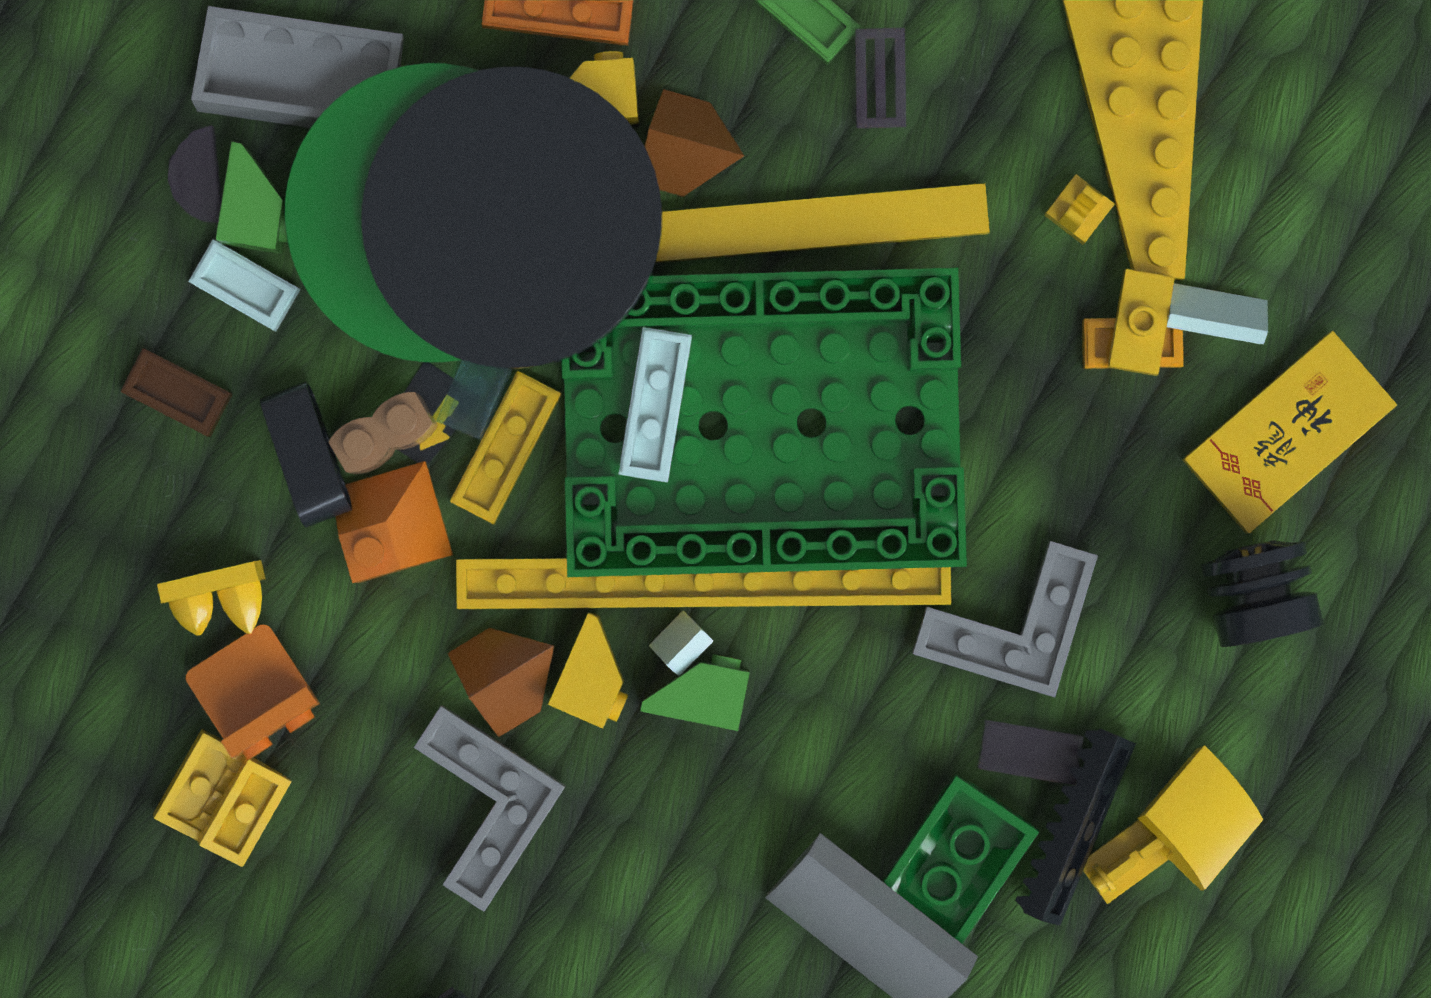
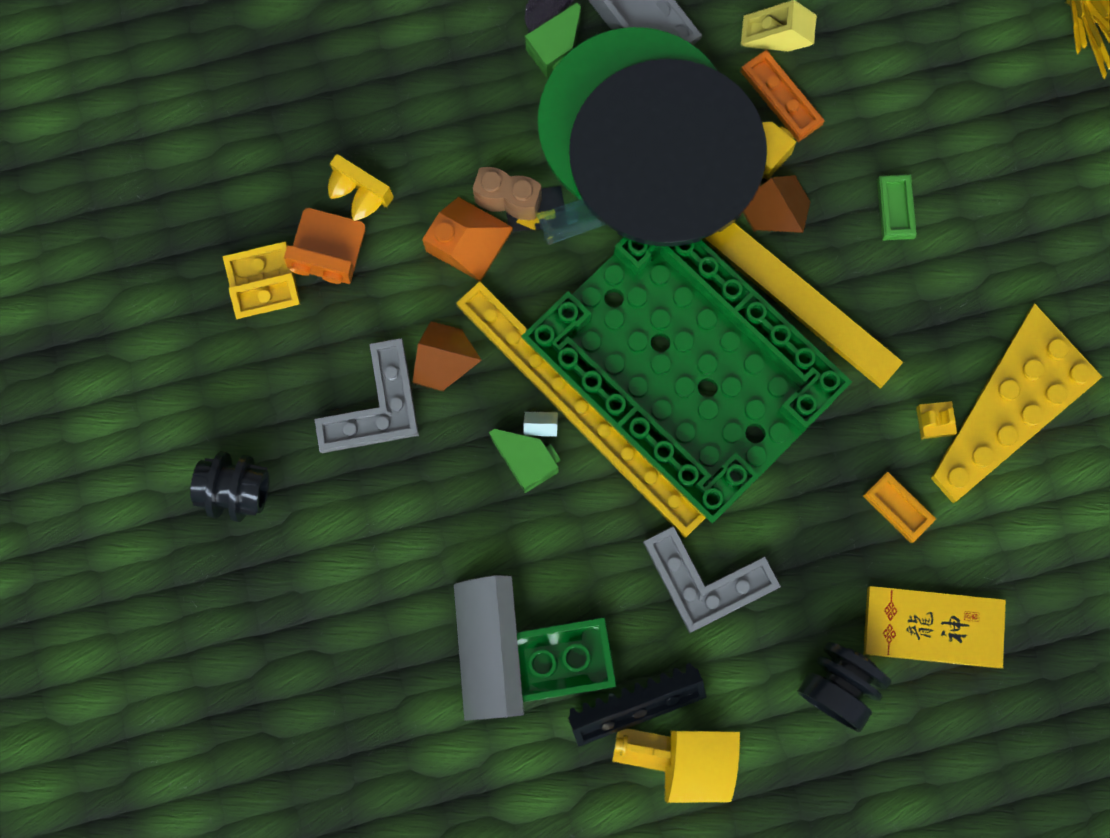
camera: 50 degrees right, 10 degrees down
reddish brown tile [120,348,233,437] -> none
light aqua tile [188,239,300,332] -> none
black beam [260,381,353,528] -> none
yellow tile [450,371,562,524] -> none
yellow slope [548,613,628,729] -> none
light aqua tile [619,327,692,483] -> none
tile [855,27,906,128] -> none
tile [977,719,1084,785] -> none
yellow plate [1107,269,1175,376] -> none
light aqua tile [1167,283,1268,344] -> none

